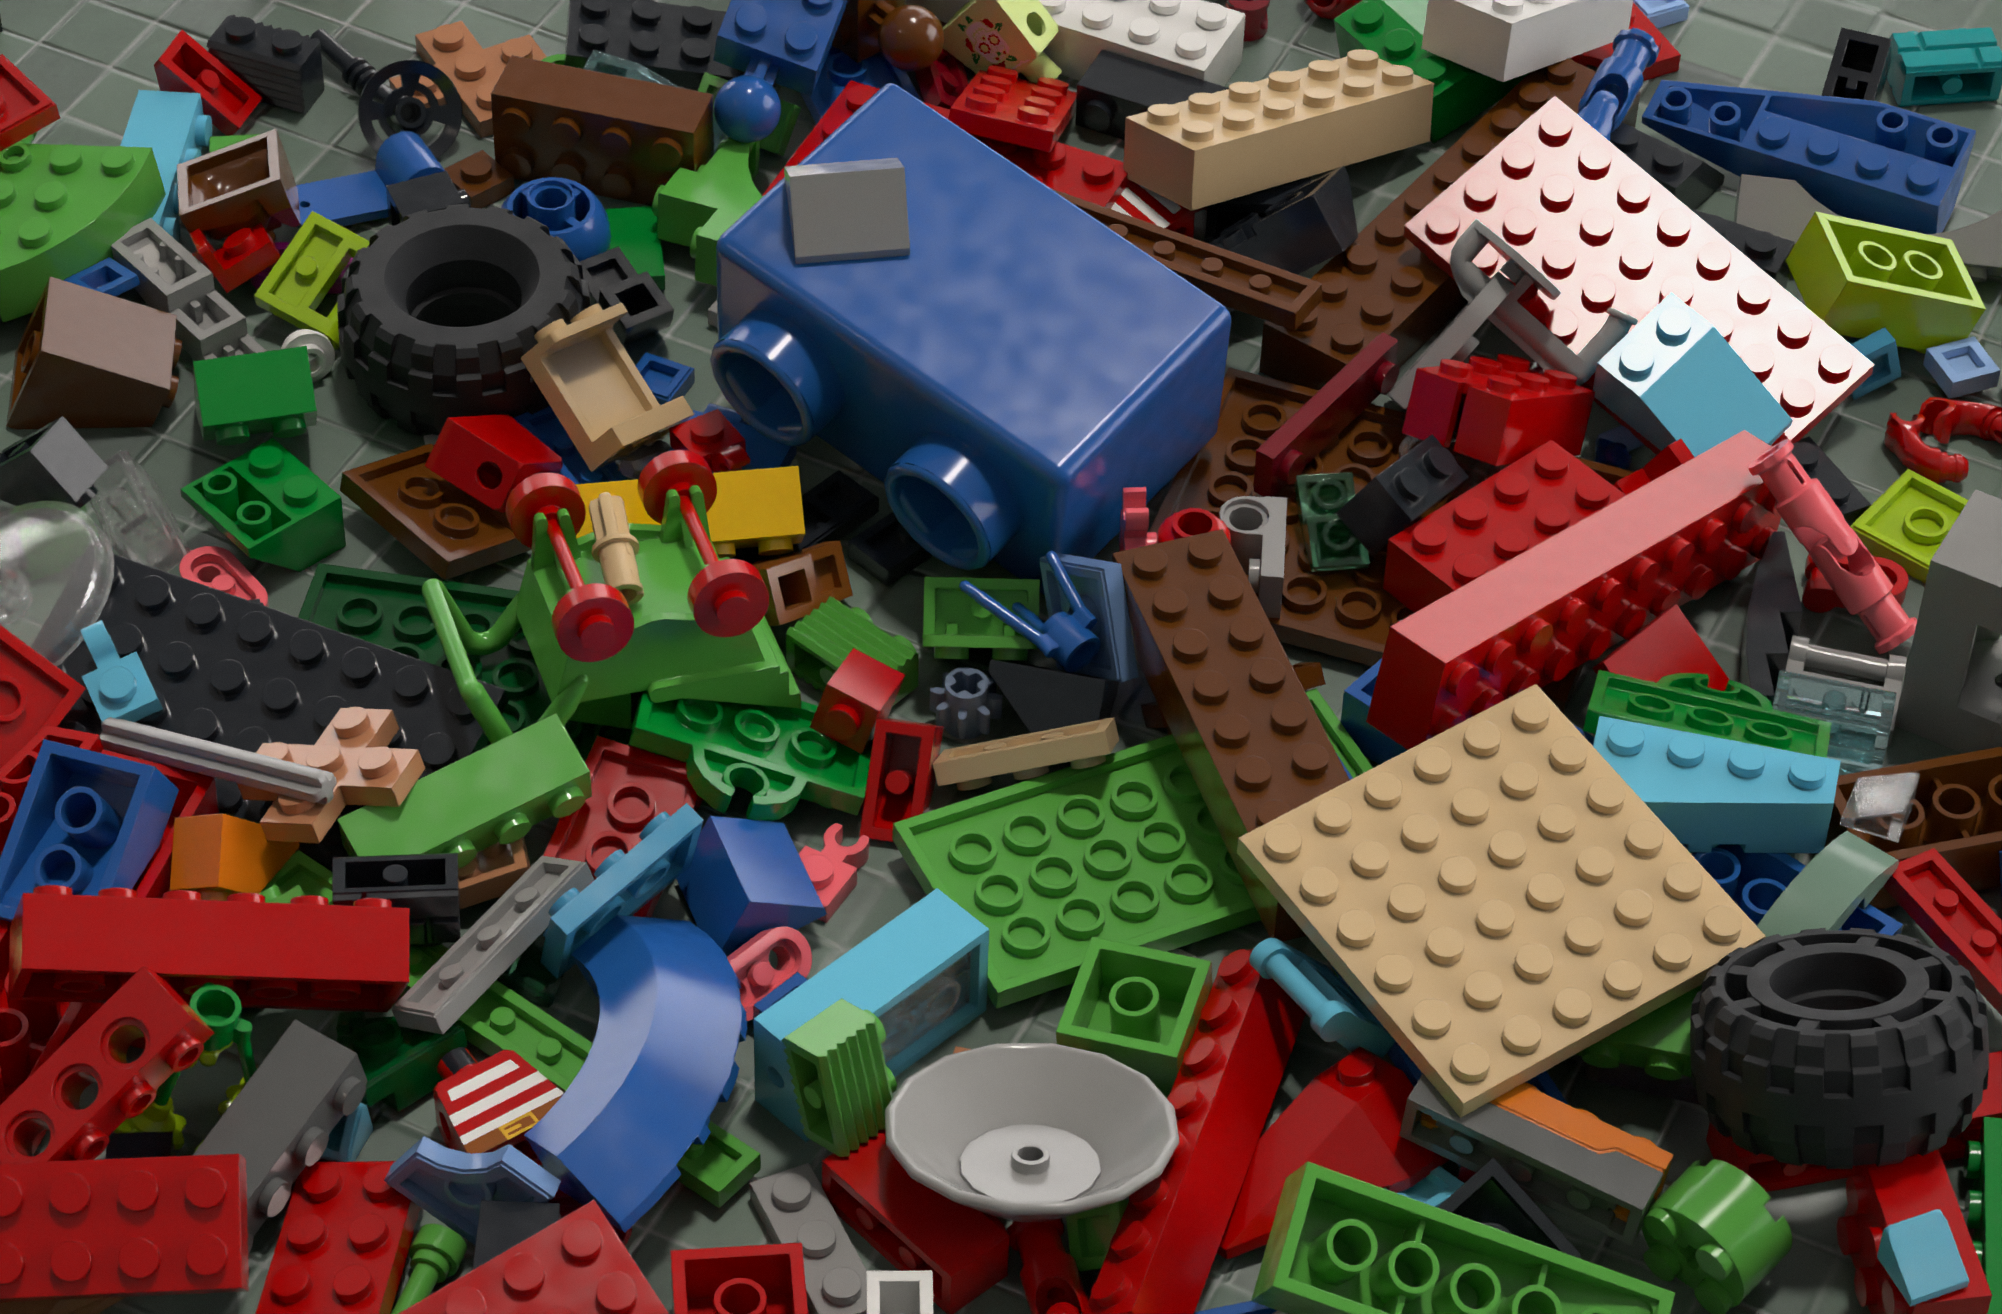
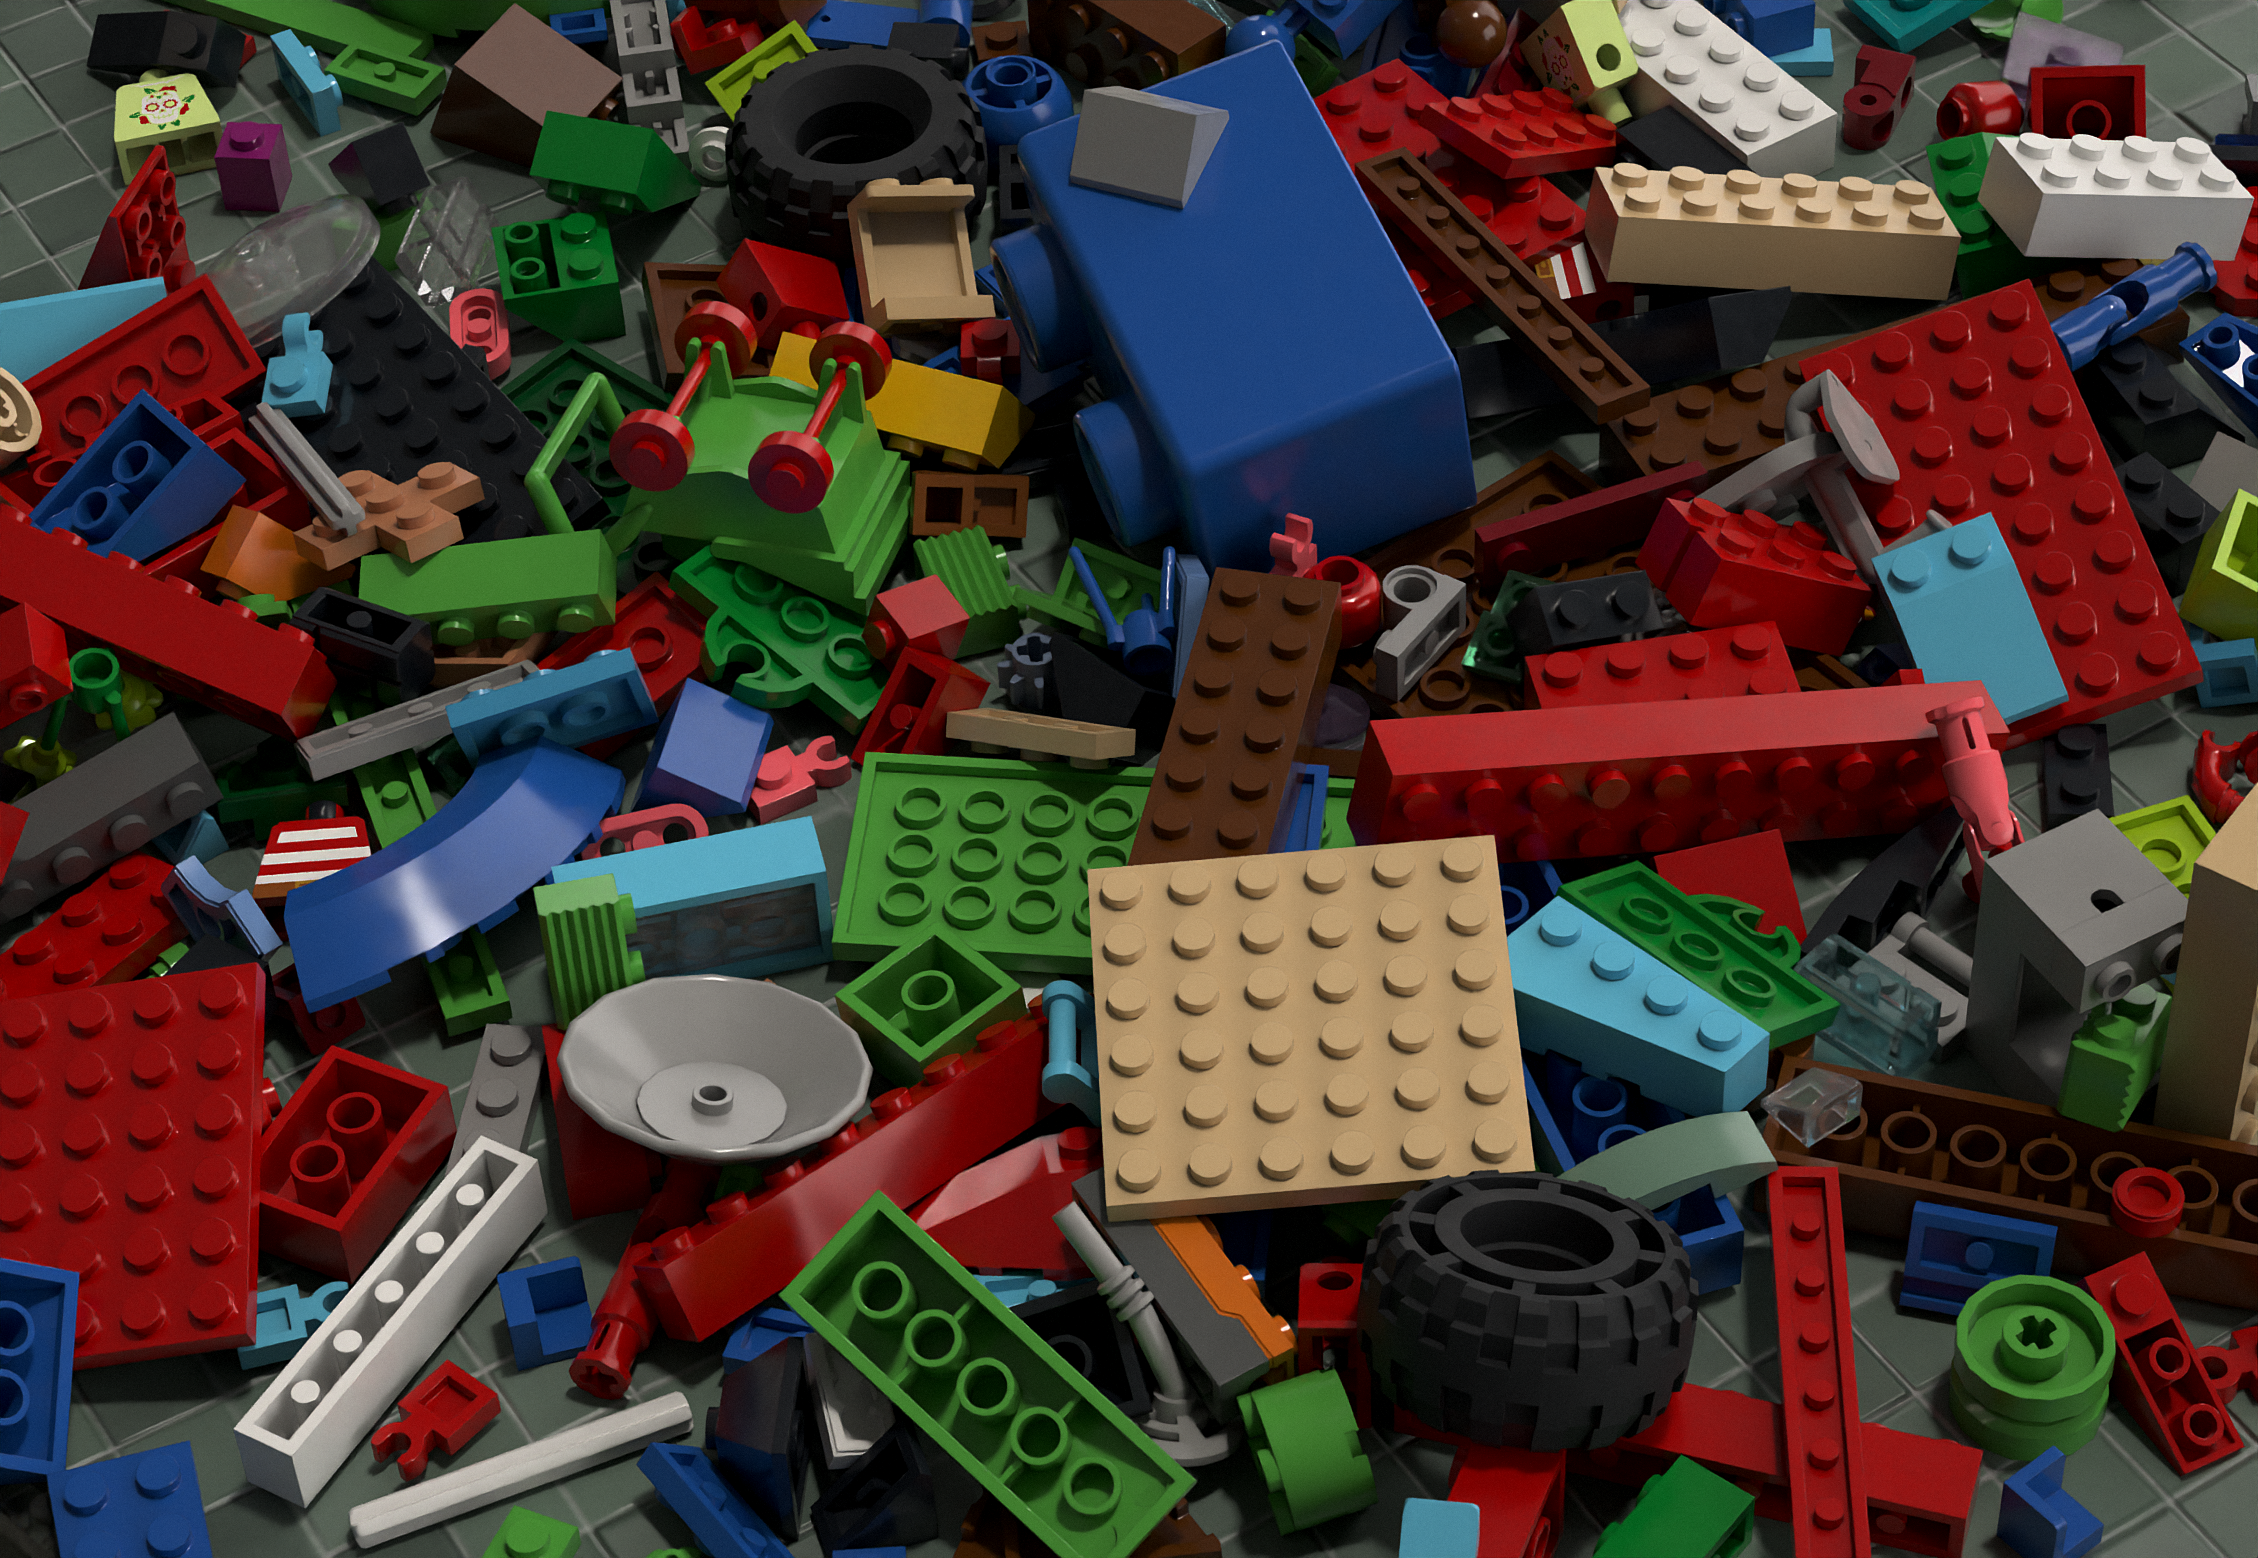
camera: 35 degrees right, 0 degrees up
tan axle [589,492,644,605] -> none
none -> light grey dish [1051,1201,1244,1467]
none -> red torso [1298,1256,1372,1428]

